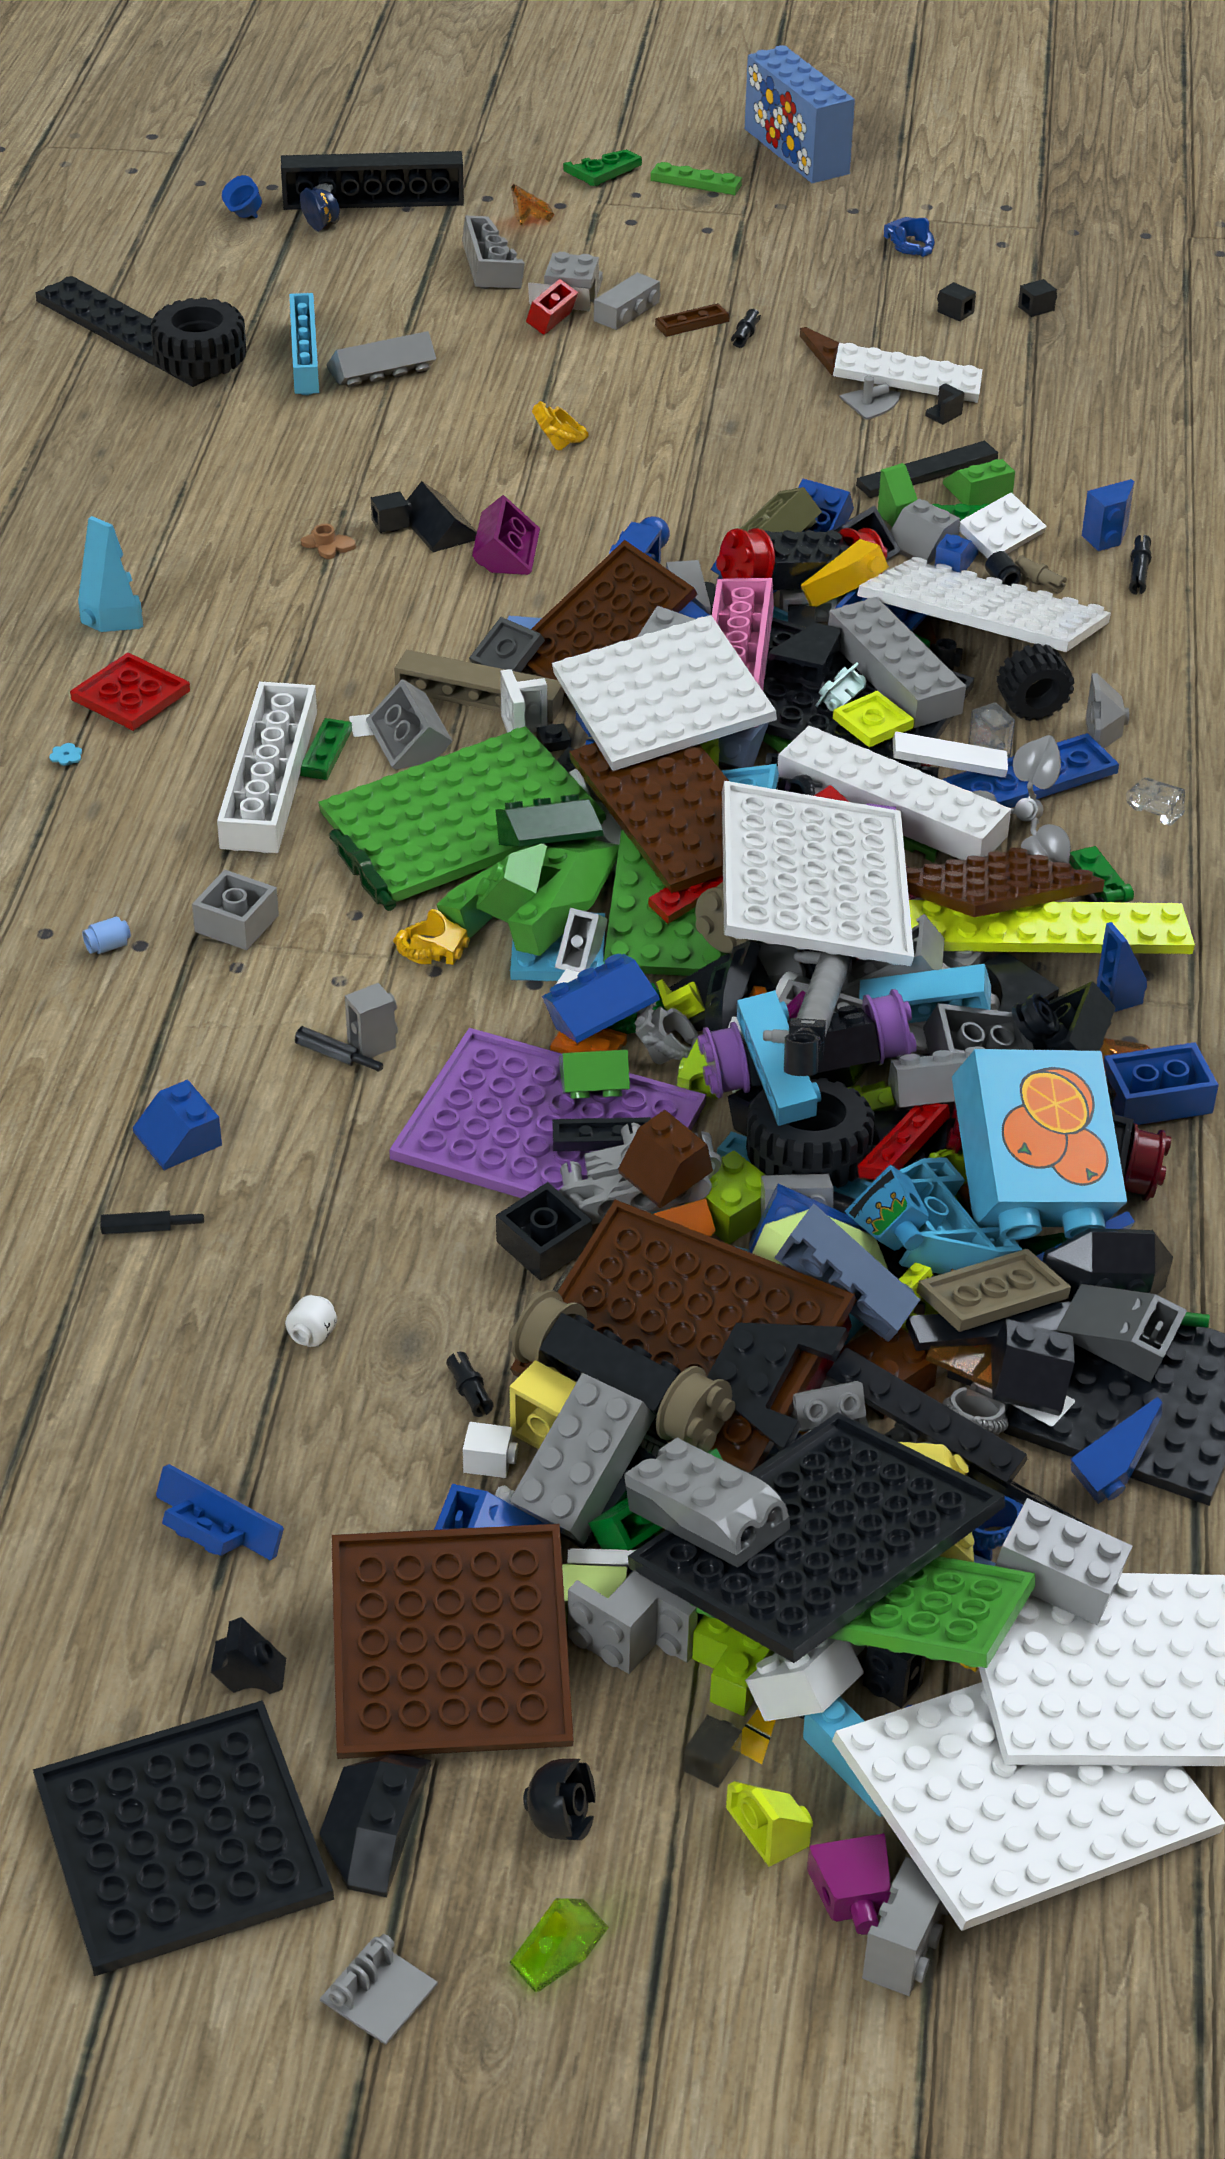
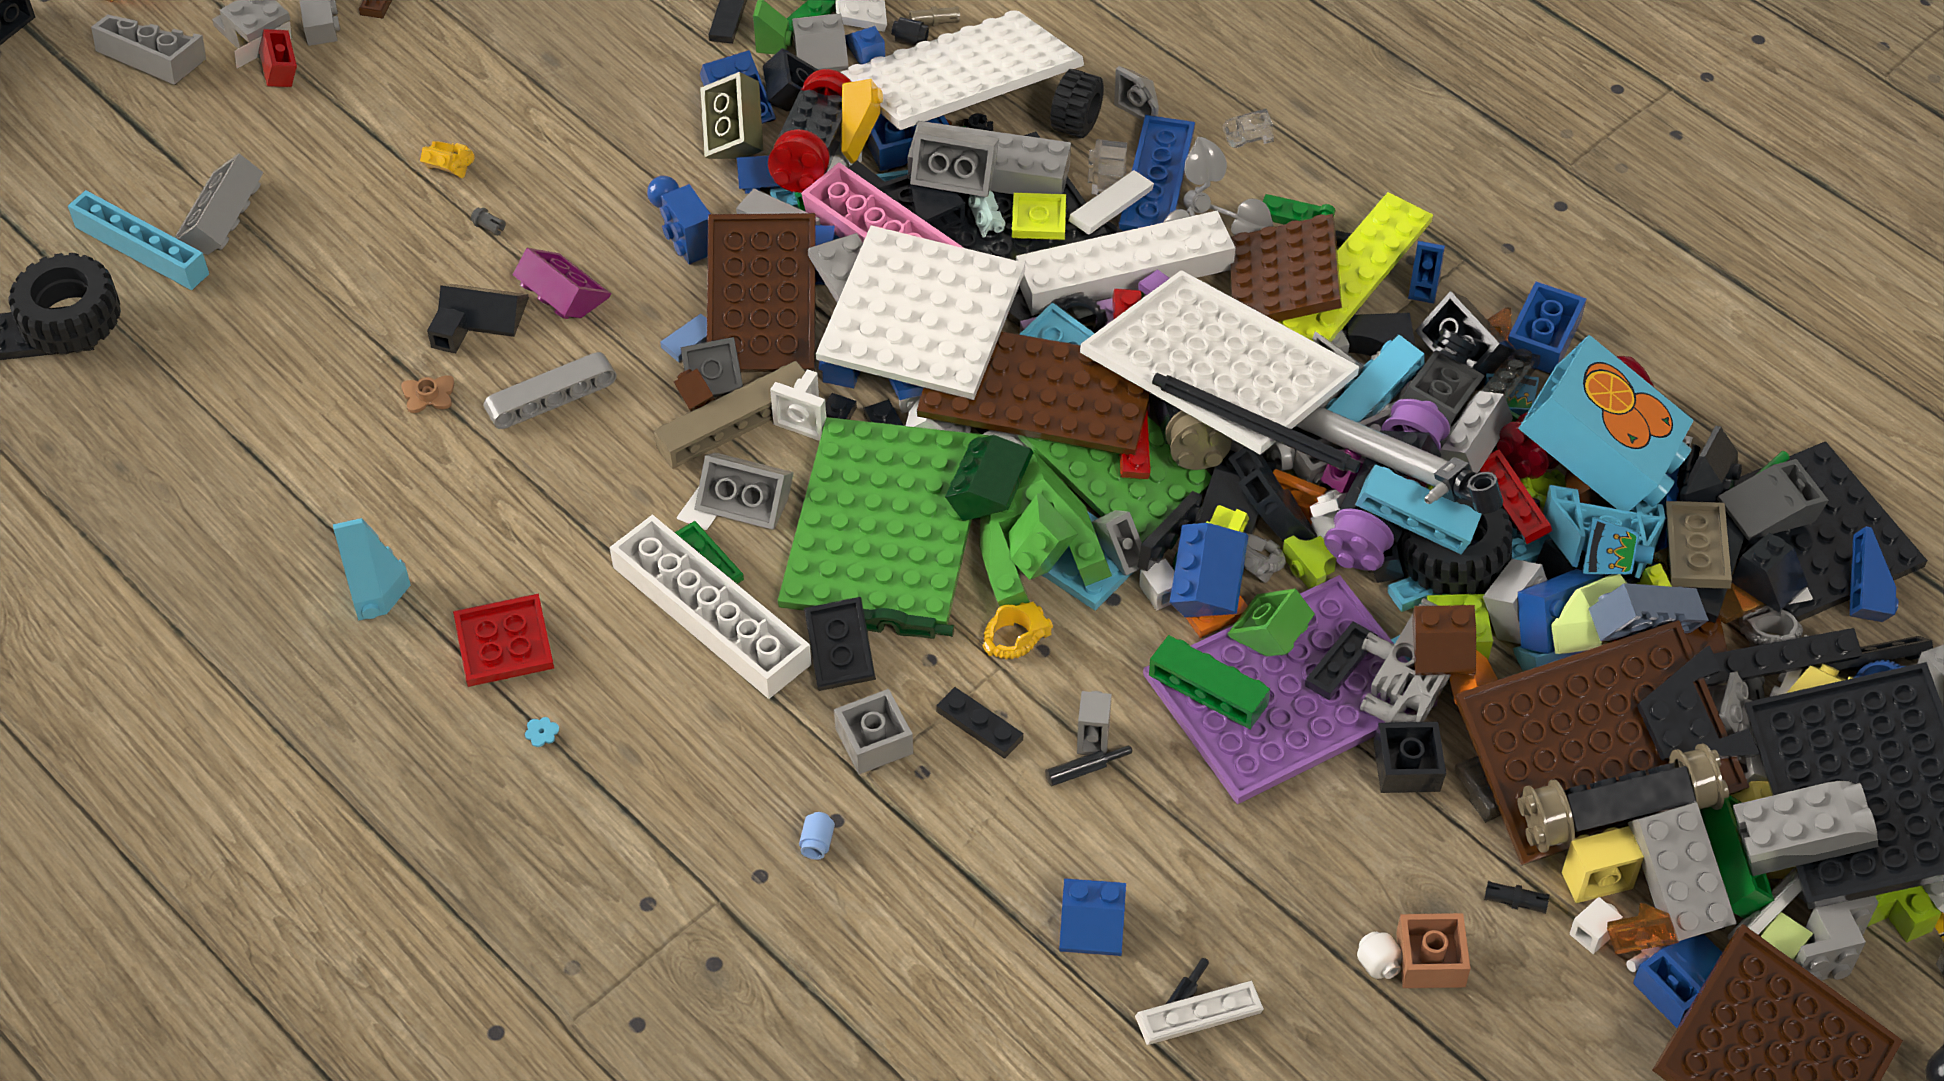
camera: 50 degrees left, 10 degrees up
none -> dark grey pin [471,207,506,236]
none -> light grey beam [483,352,617,429]
none -> reddish brown brick [674,368,715,412]
none -> black tile [804,597,876,691]
none -> light grey slope [910,126,999,197]
none -> black plate [936,687,1024,759]
none -> white tile [1135,981,1264,1045]
none -> black plate [1137,491,1203,571]
none -> green brick [1149,635,1271,730]
none -> black piece [1152,372,1361,474]
none -> nougat brick [1396,913,1470,988]
none -> clear orange slope [1607,903,1678,954]

